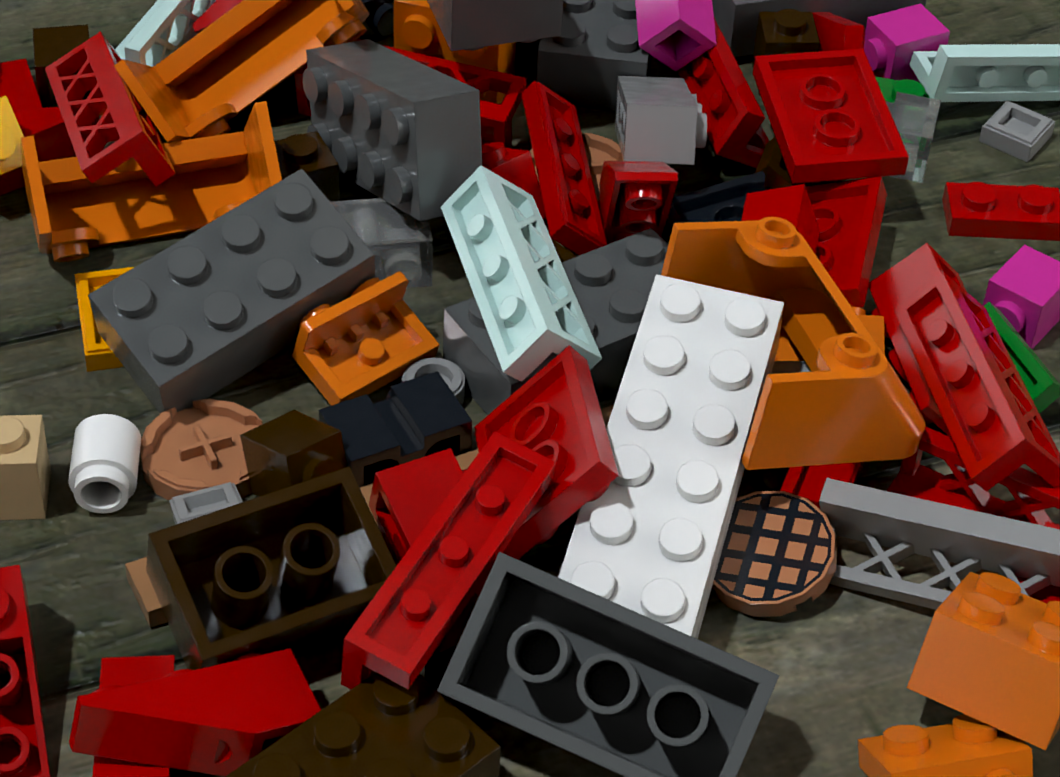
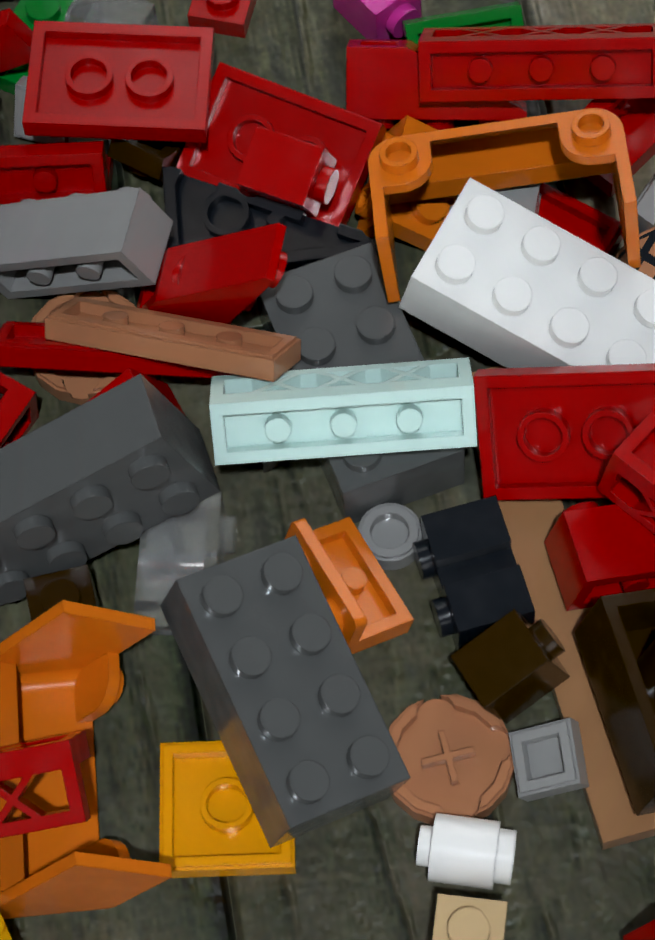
camera: 70 degrees left, 20 degrees up
none -> nougat tile [44,297,301,382]

